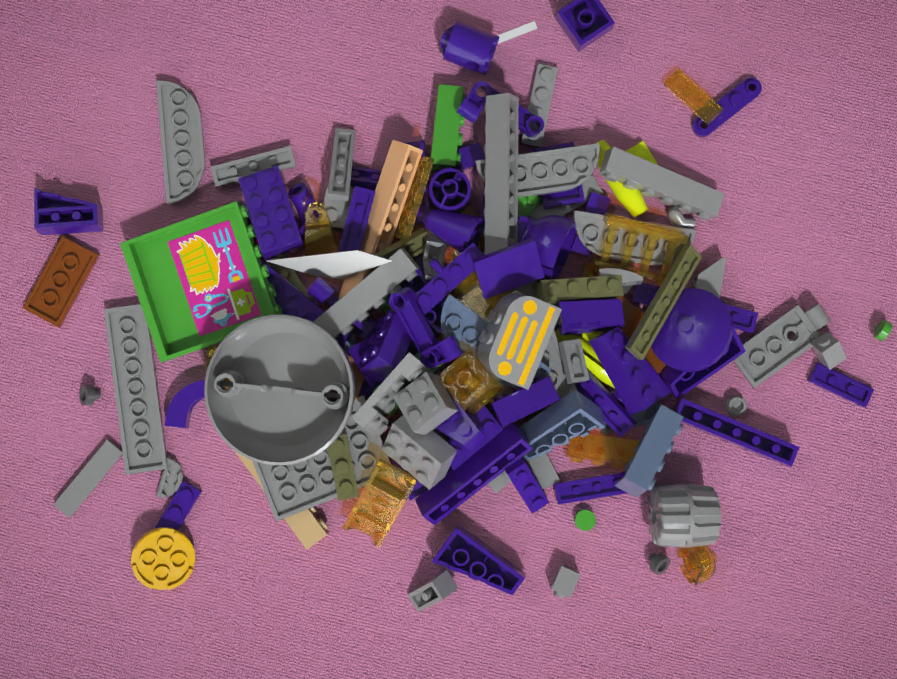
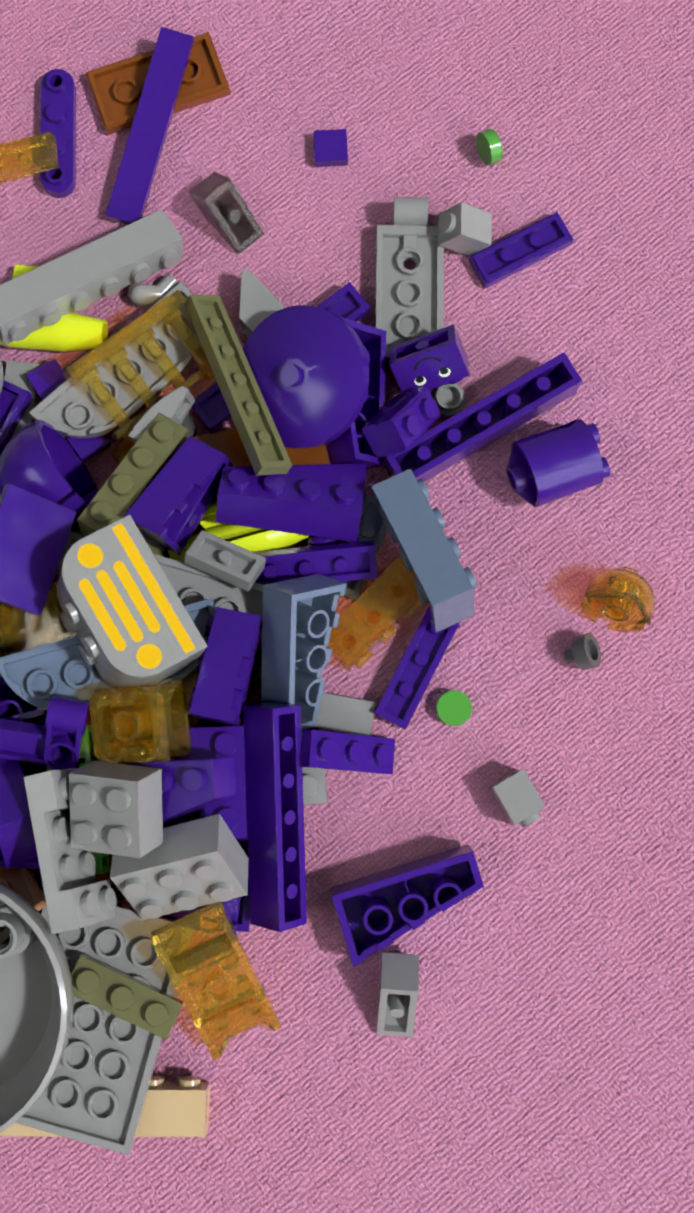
camera: 50 degrees left, 5 degrees down
light grey wheel [647,484,721,548] -> none
none -> dark orange tile [85,32,231,135]
none -> dark purple tile [106,27,194,225]
none -> clear smoke slope [189,172,264,254]
none -> dark purple tile [314,129,348,167]
none -> dark purple brick [362,387,440,458]
none -> dark purple brick [389,324,470,393]
none -> dark purple cylinder [506,418,611,508]

